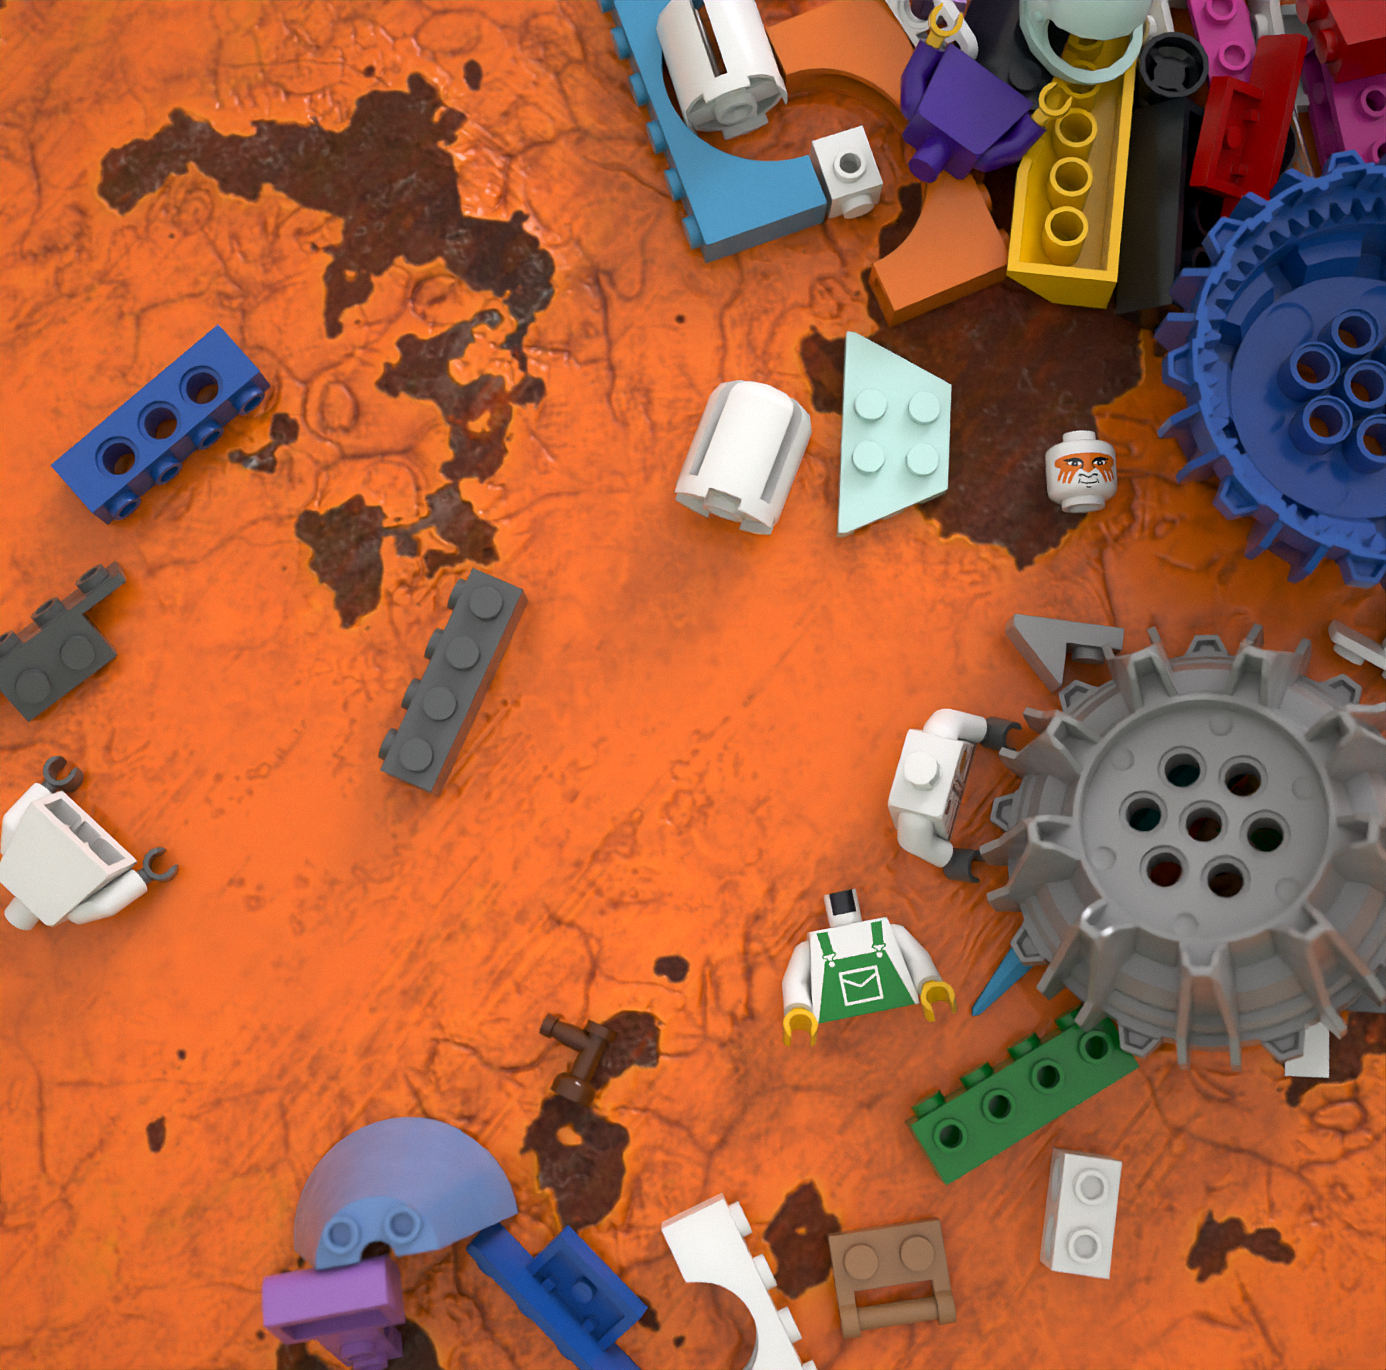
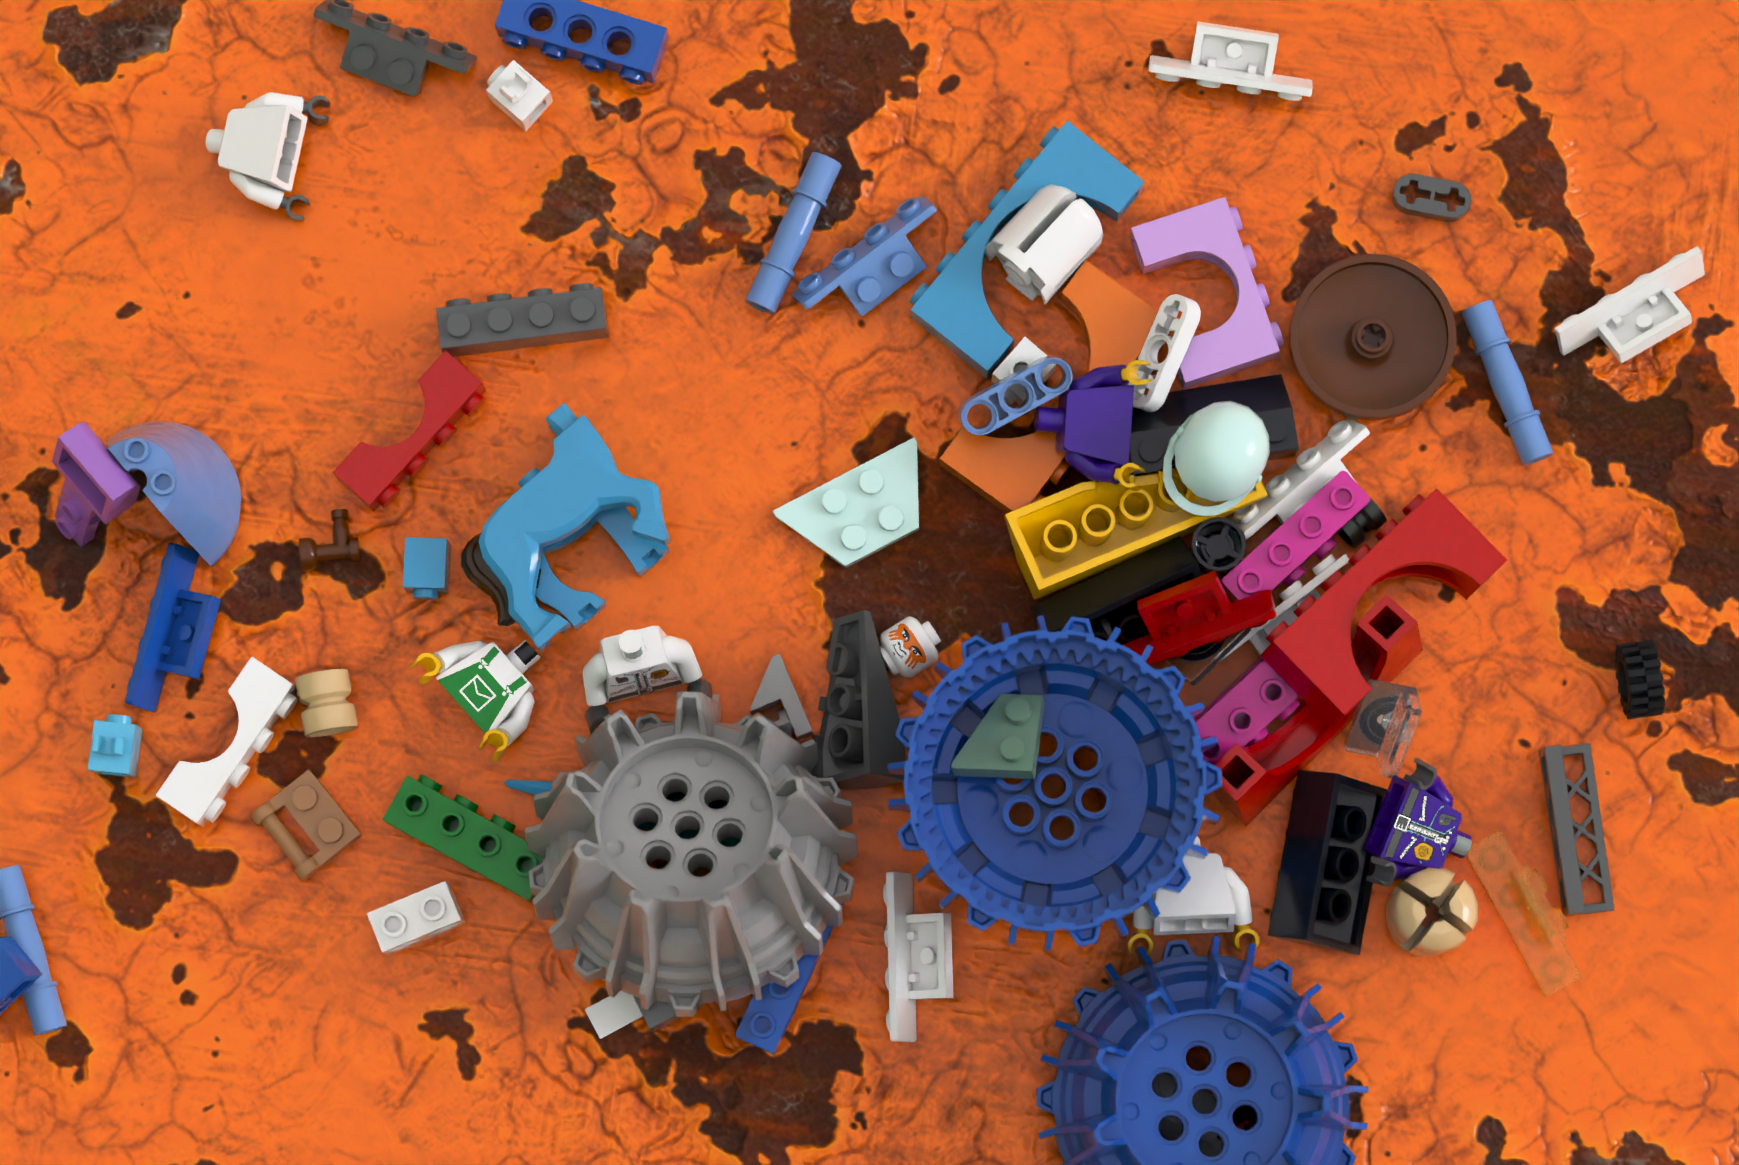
camera: 65 degrees right, 0 degrees up
white cylinder [674,380,812,535] -> none
none -> tan wheel [295,669,358,737]
none -> red arch [333,350,486,511]
none -> dark azure brick [403,537,451,600]
none -> dark azure piece [461,403,671,652]
none -> white brick [486,60,553,131]
none -> medium blue piece [745,152,842,315]
none -> medium blue bracket [792,196,937,317]
none -> dark grey wedge [811,610,906,790]
none -> sand green wing [951,694,1045,779]
none -> medium blue beam [958,356,1073,435]

